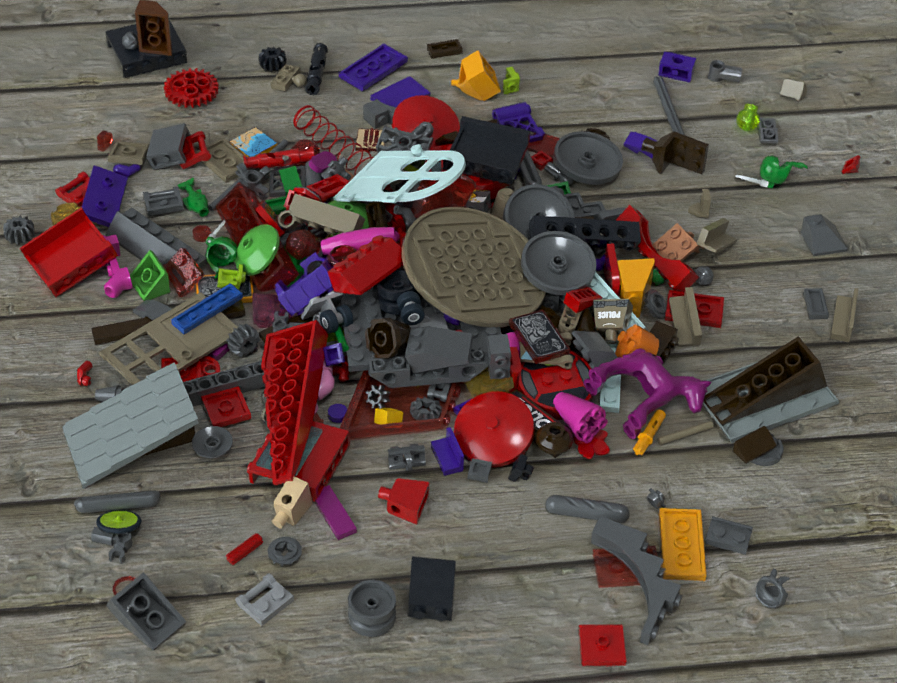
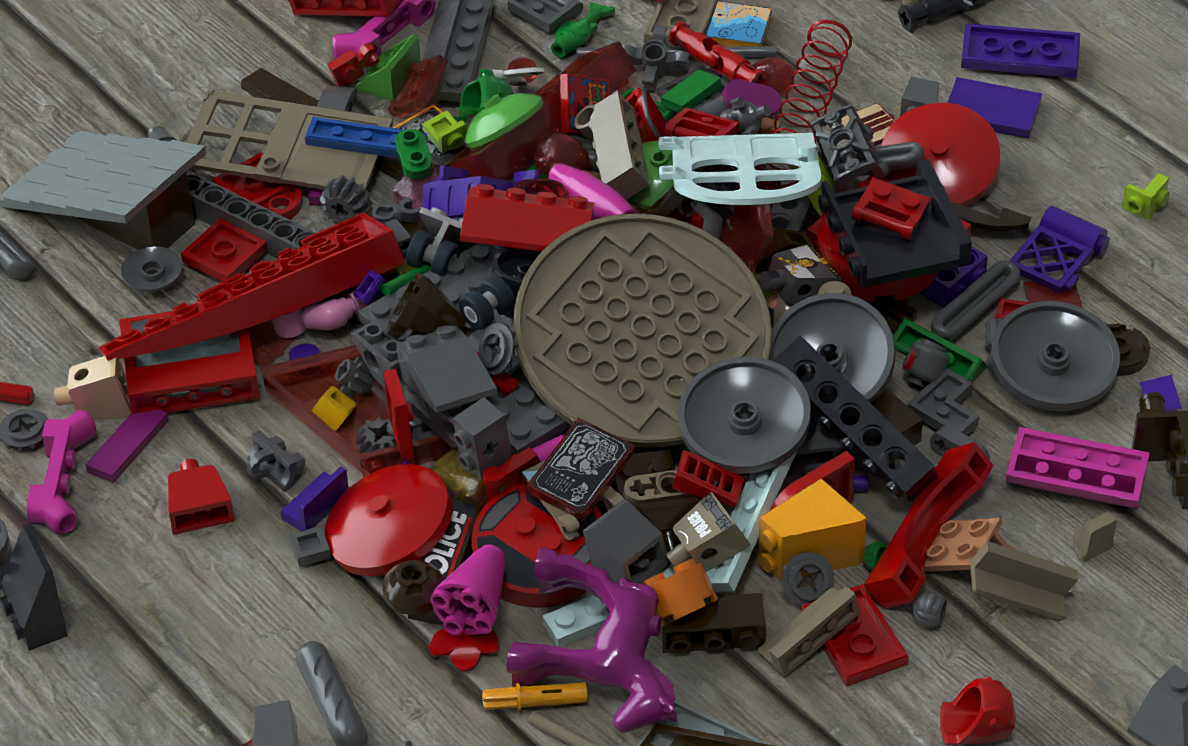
camera: 60 degrees right, 0 degrees up
red arm [77,361,93,387] -> none
dark brown tile [427,39,463,59] -> none
light orange piece [451,50,501,101] -> none
black tile [508,453,534,482] -> none
none -> dark pink plate [27,410,96,535]
none -> red plate [327,42,380,87]
none -> red plate [383,368,414,460]
none -> green plate [395,129,433,180]
none -> dark grey gear [479,323,519,375]
none -> red plate [851,177,931,240]
none -> red helmet [940,677,1016,746]
none -> dark pink brick [1006,427,1150,509]

